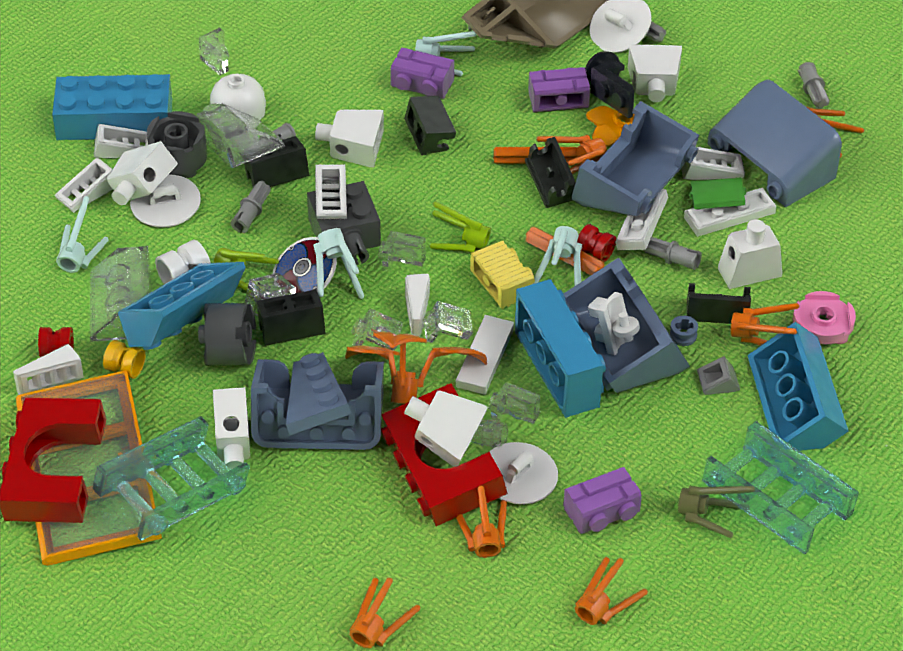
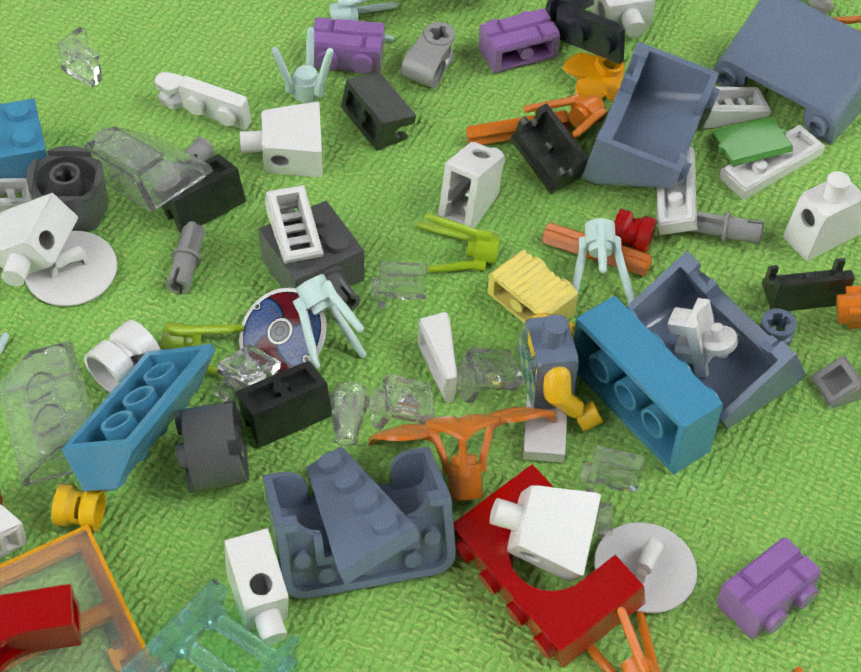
camera: 15 degrees left, 5 degrees up
white cylinder [210,73,266,128] -> none
none -> white hinge [154,72,252,131]
none -> light aqua plant [271,27,333,103]
none -> clear cone [329,382,370,446]
none -> light grey piece [401,22,455,89]
none -> white torso [438,142,505,228]
none -> torso [516,313,604,431]

